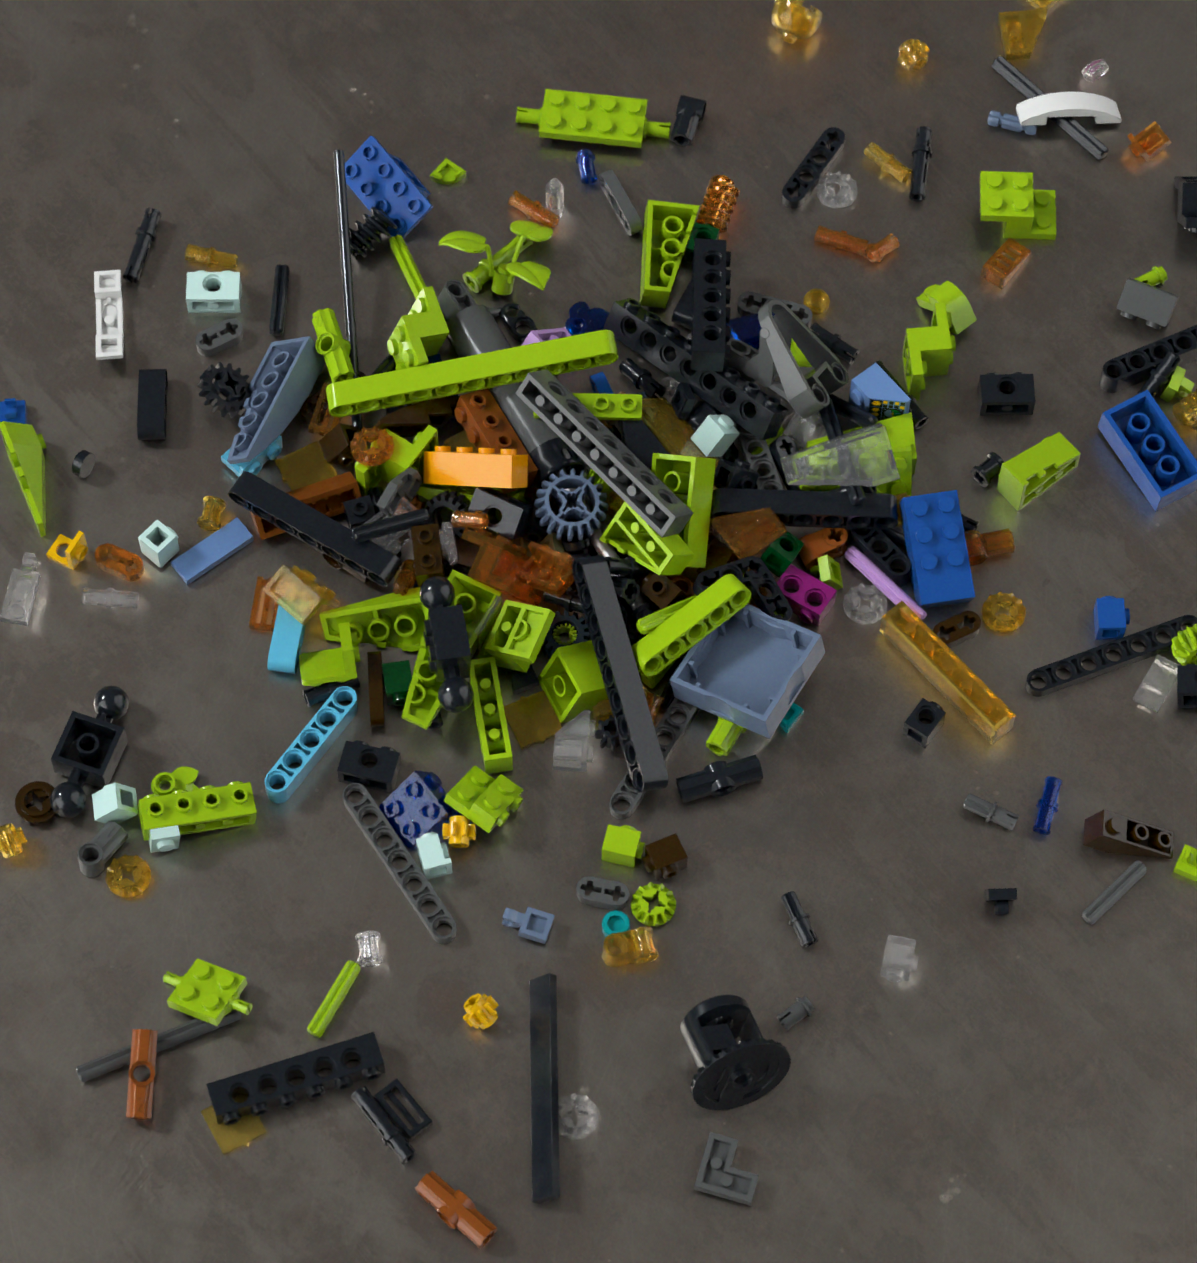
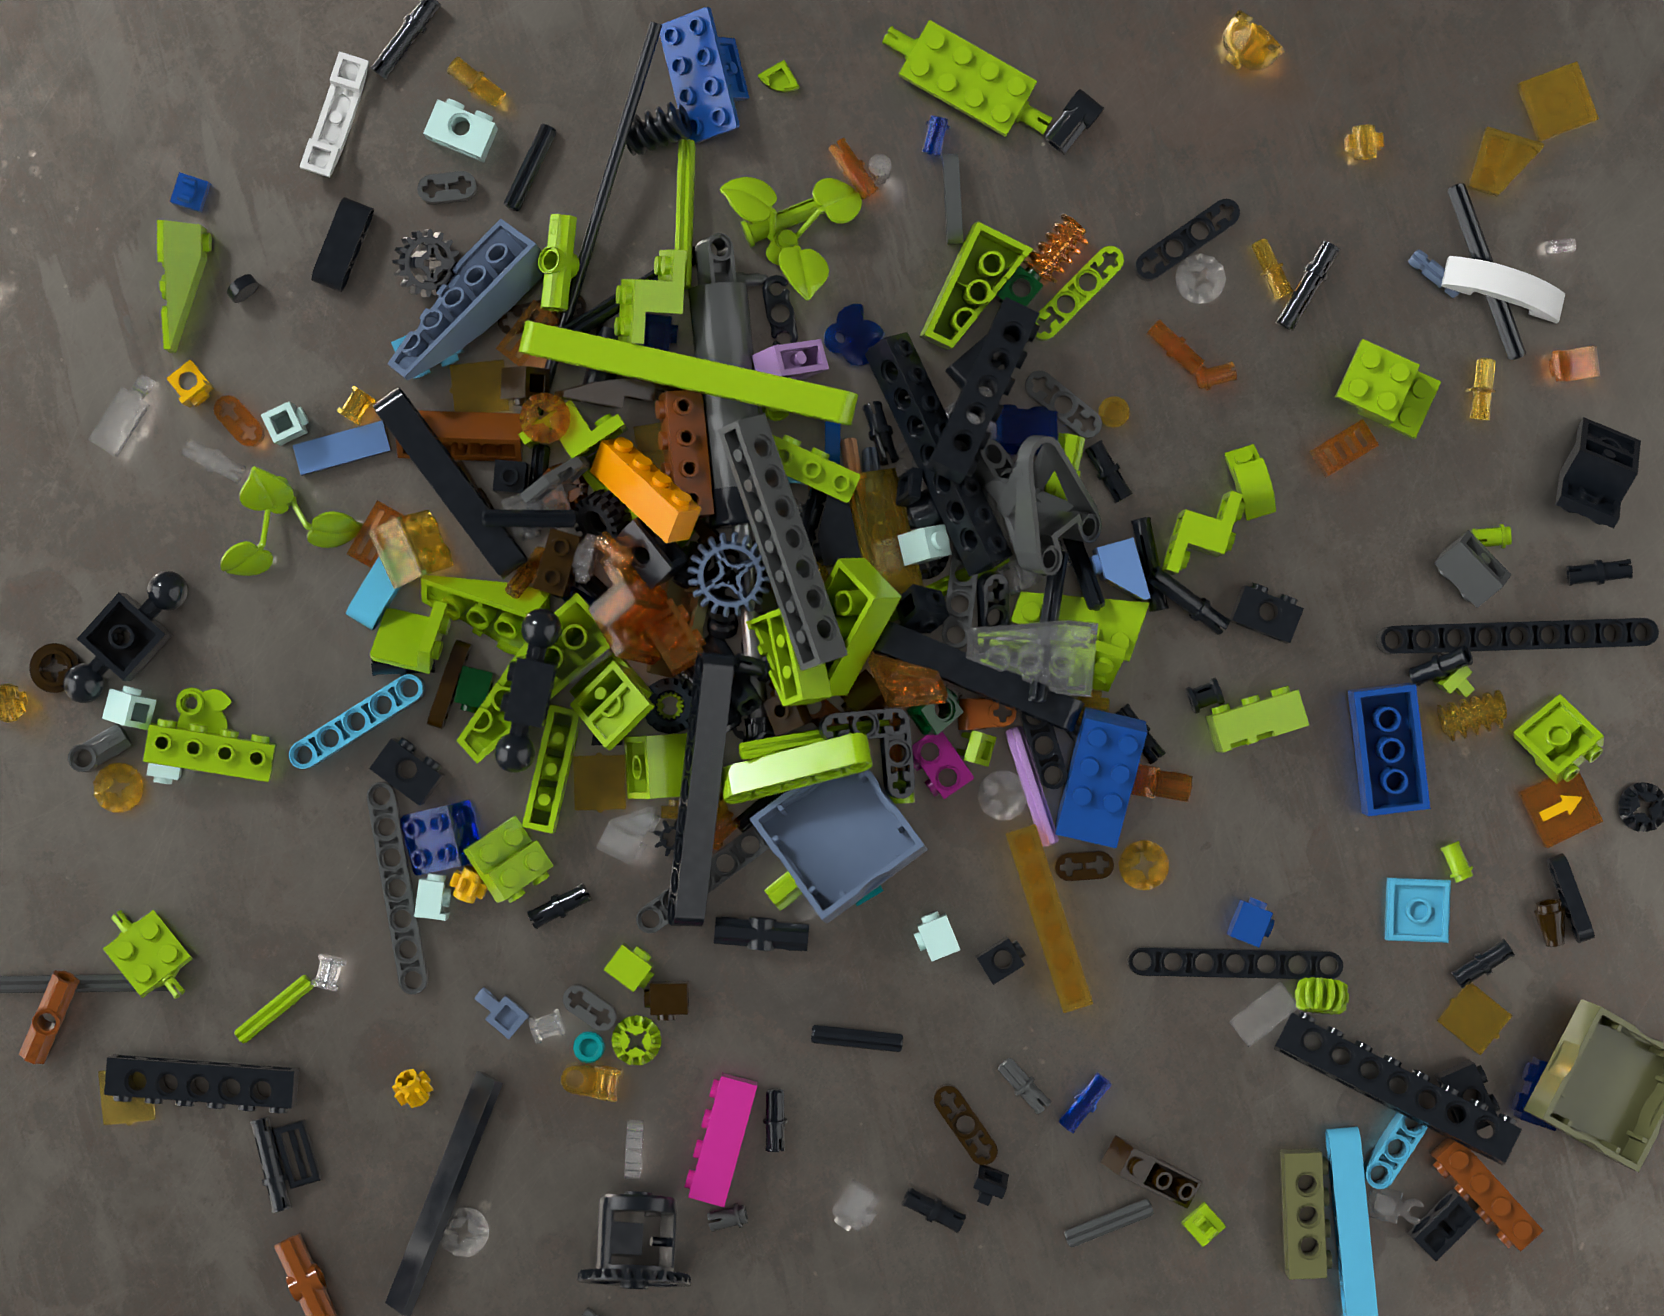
camera: 25 degrees right, 25 degrees up
none -> lime plant [220,466,363,576]
none -> black pin [527,883,592,929]
none -> clear bush [528,1008,567,1044]
none -> clear beam [625,1120,644,1180]
none -> dark pink brick [684,1072,758,1207]
none -> black axle [811,1025,903,1052]
none -> black pin [902,1187,966,1233]
none -> light aqua brick [914,911,961,961]
none -> dark brown beam [933,1084,998,1165]
none -> lime beam [1035,246,1124,341]
none -> black pin [1146,566,1230,635]
none -> clear yellow axle [1469,358,1496,421]

